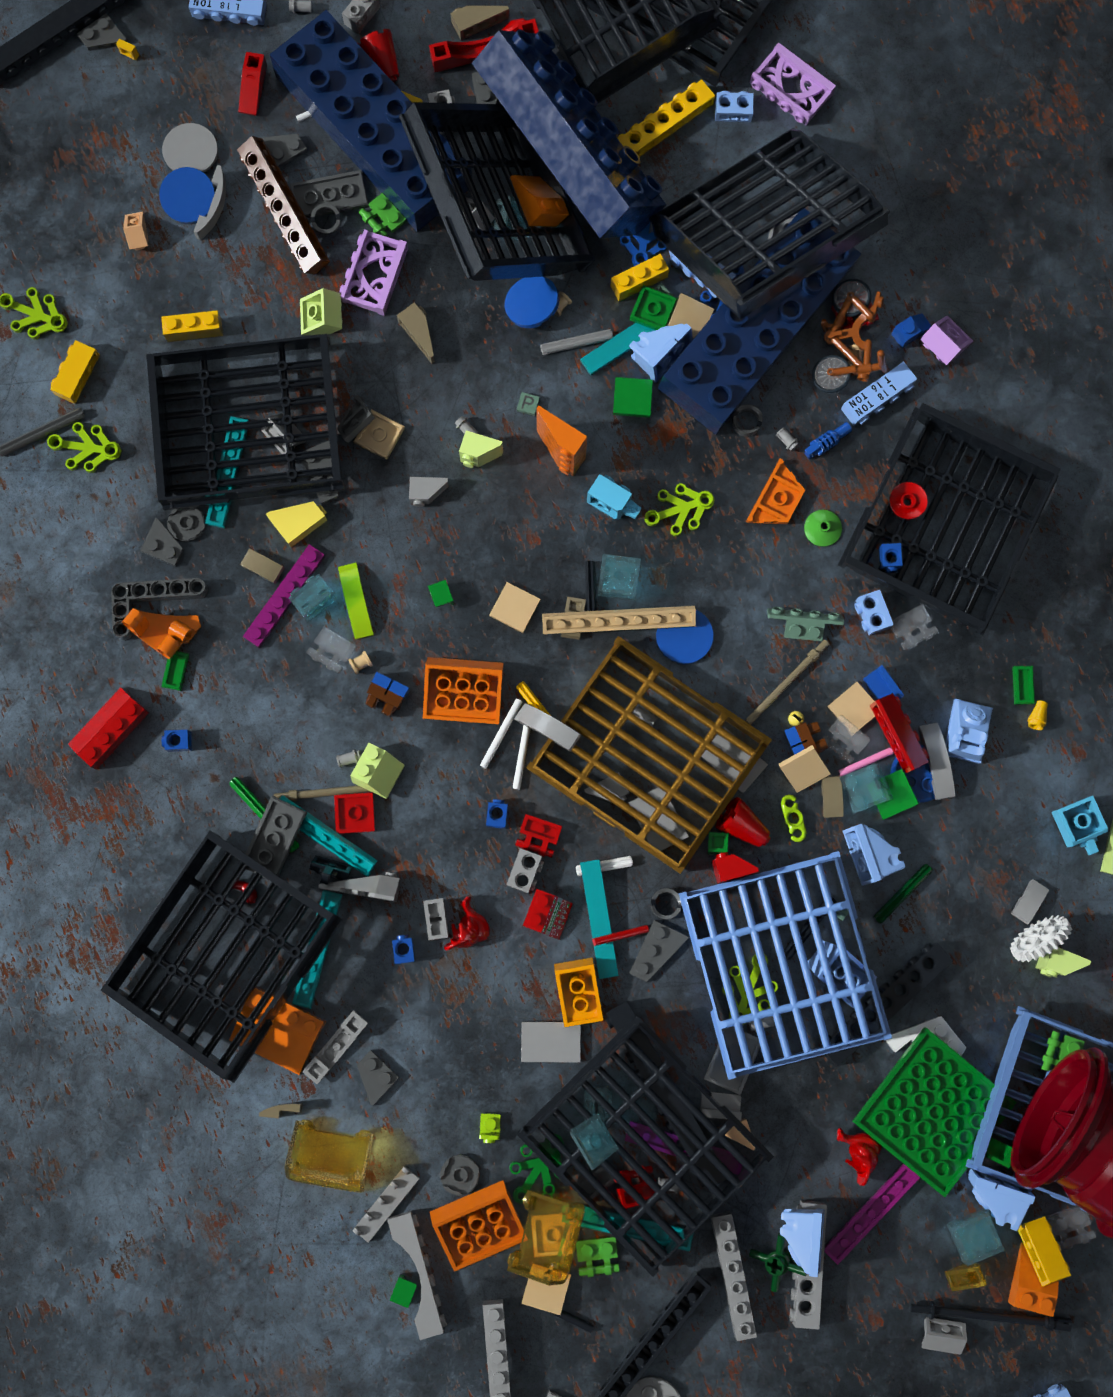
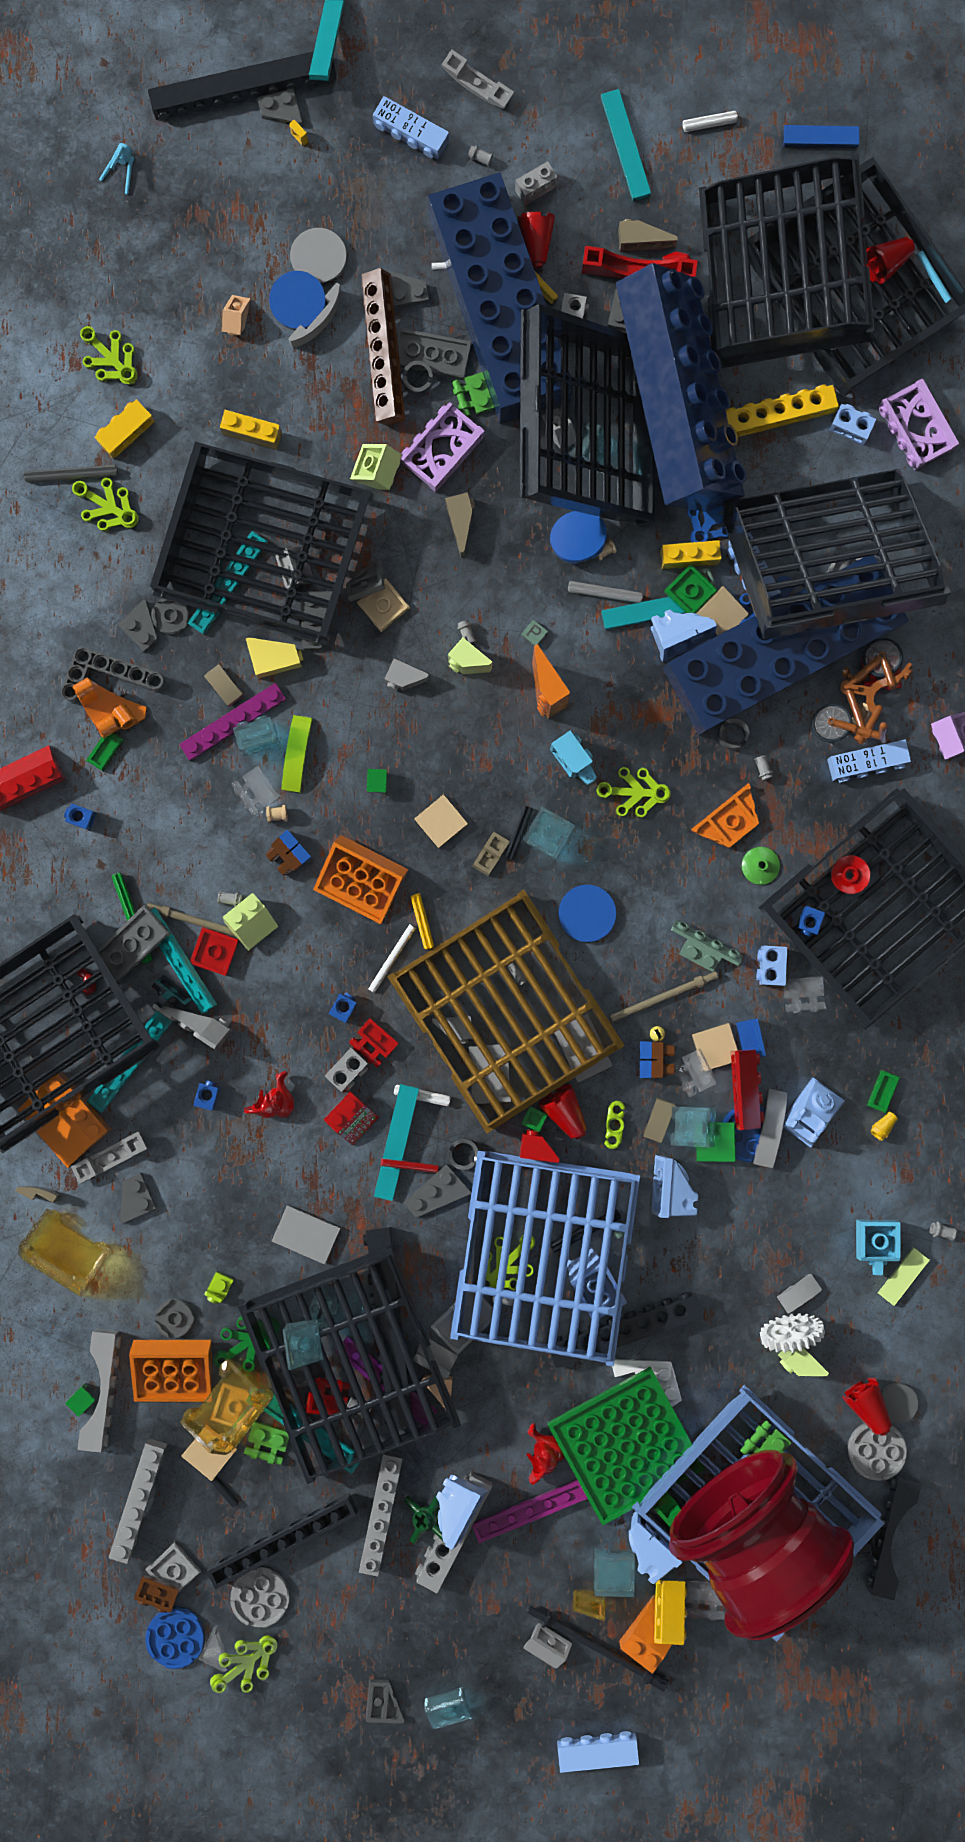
camera: 25 degrees right, 5 degrees up
red slope [238,52,268,116] -> none
light grey hinge [352,1165,420,1243] -> none
light grey brick [423,898,449,941] -> none
white bar [480,698,522,769] -> none
orange slope [510,175,569,227] -> none
light grey slope [514,703,581,752] -> none
tan plate [542,606,696,634] -> none
light orange slope [554,957,603,1027] -> none
green tile [613,377,653,418] -> none
tan tile [779,745,831,793] -> none
blue hinge [805,422,852,459] -> none
bright pink bar [838,747,893,777] -> none
dark green axle [874,864,933,923] -> none
blue slope [891,313,932,348] -> none

